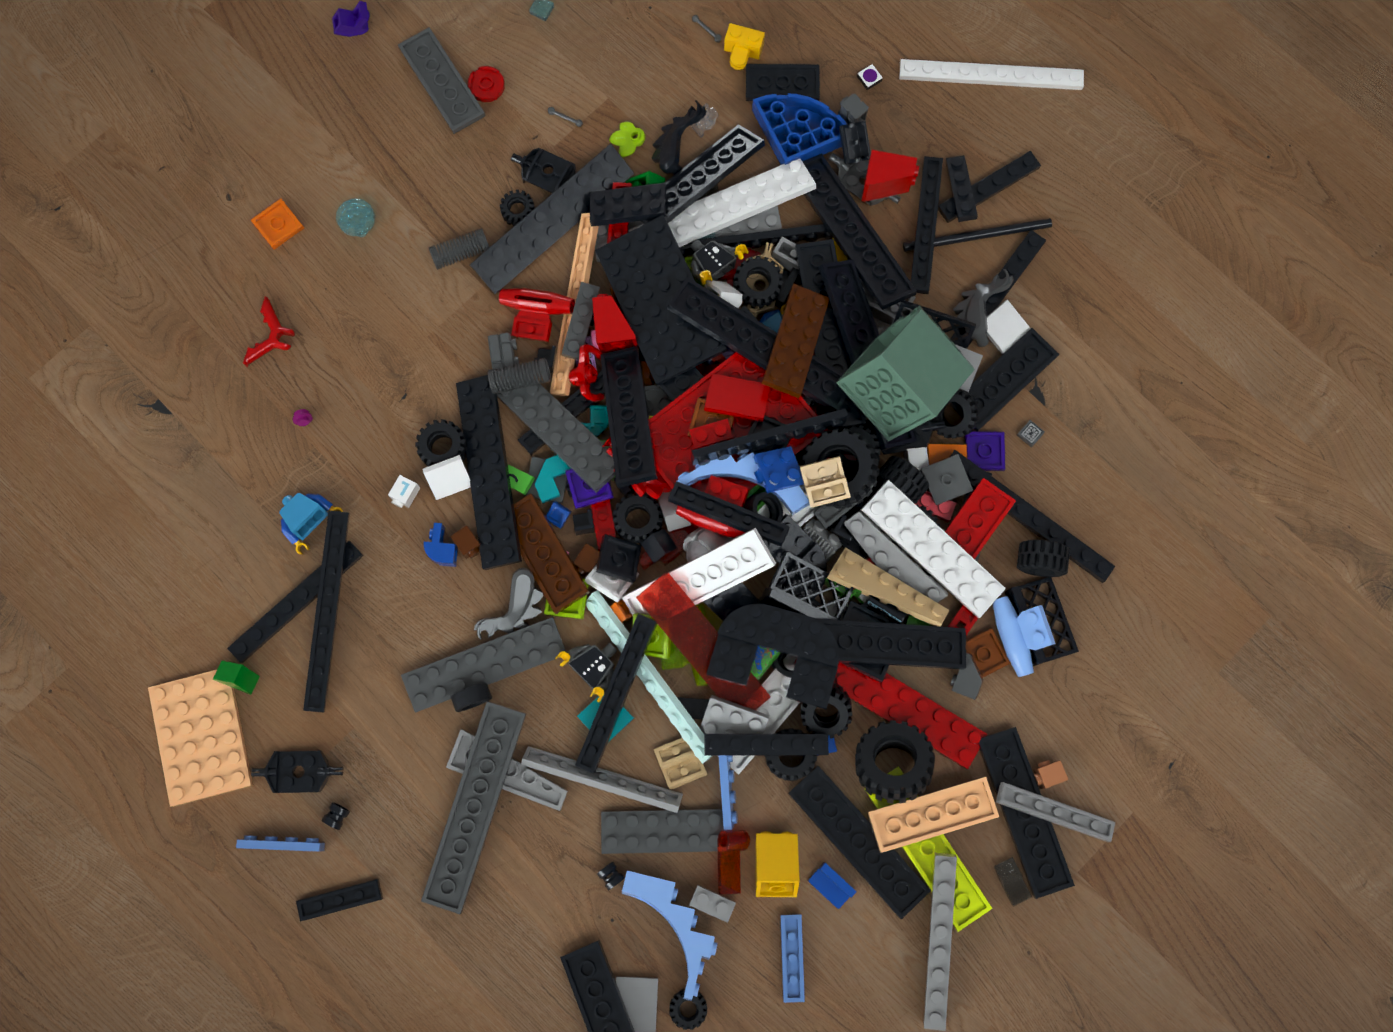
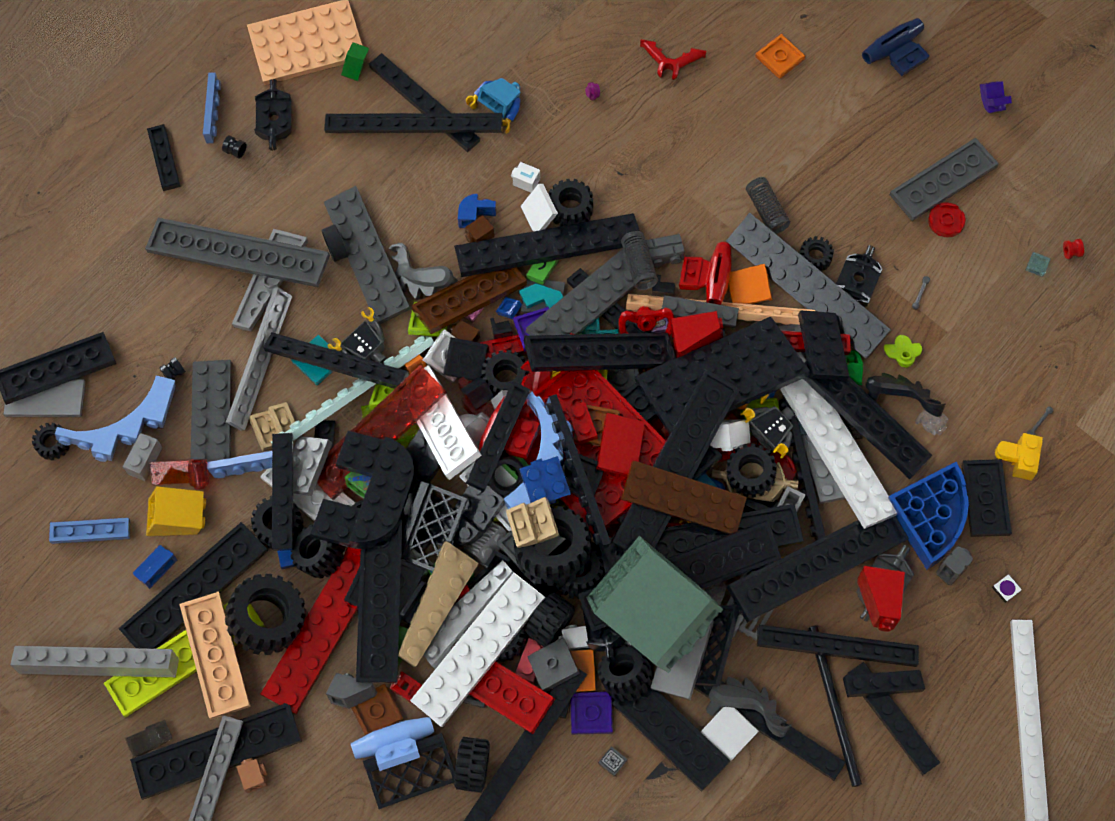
camera: 90 degrees right, 10 degrees down
clear light blue tile [336,199,375,237] -> none
black hinge [839,121,871,164] -> none
none -> orange piece [729,264,773,304]
none -> dark blue plate [862,18,929,76]

